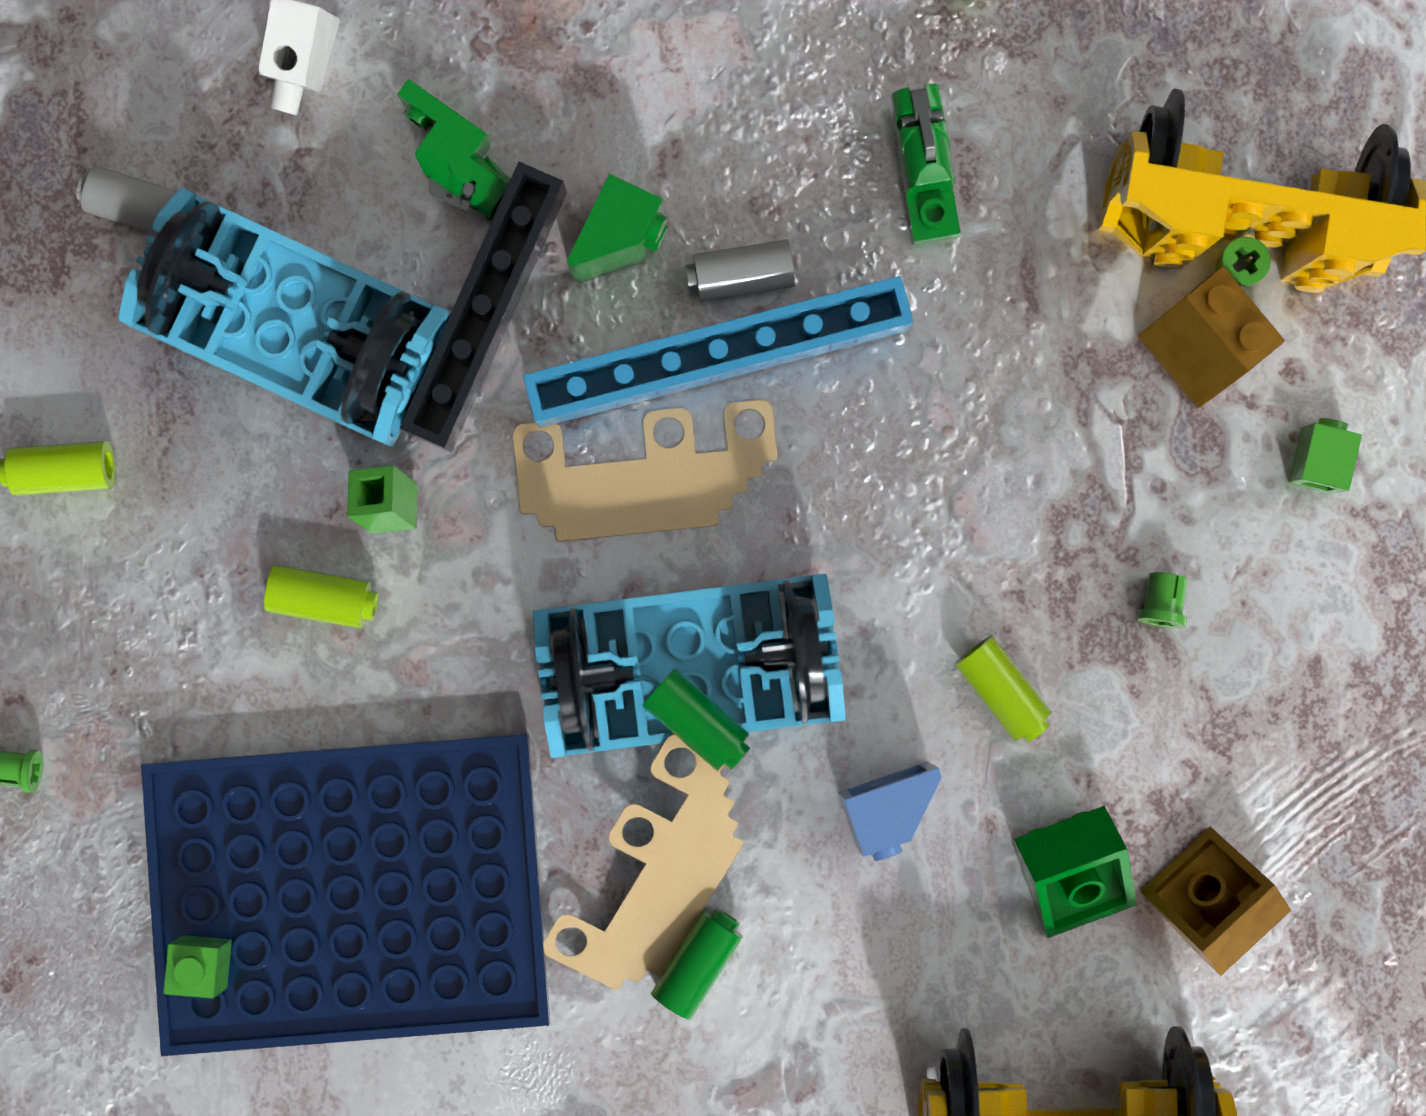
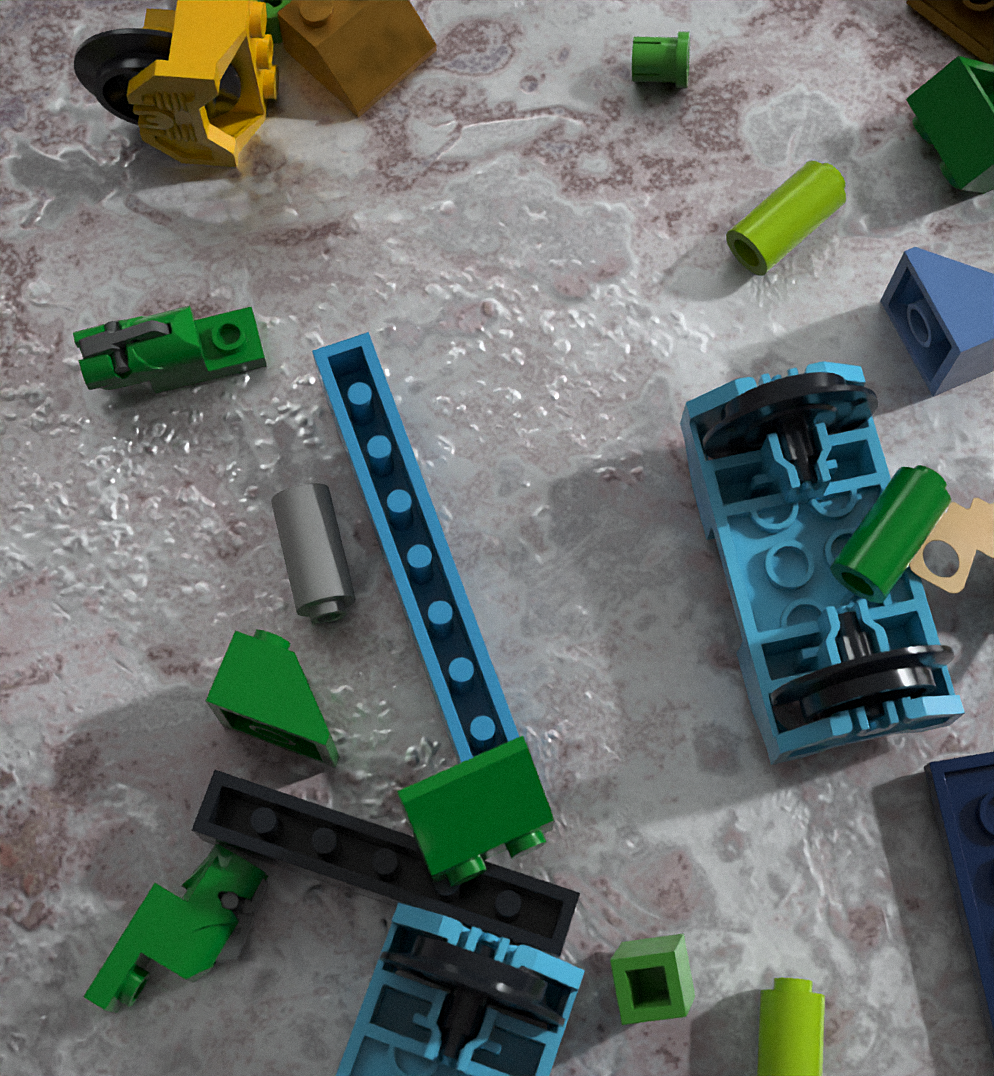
camera: 90 degrees left, 15 degrees down
tan piece [513,400,778,542] -> none
none -> green slope [397,735,555,887]

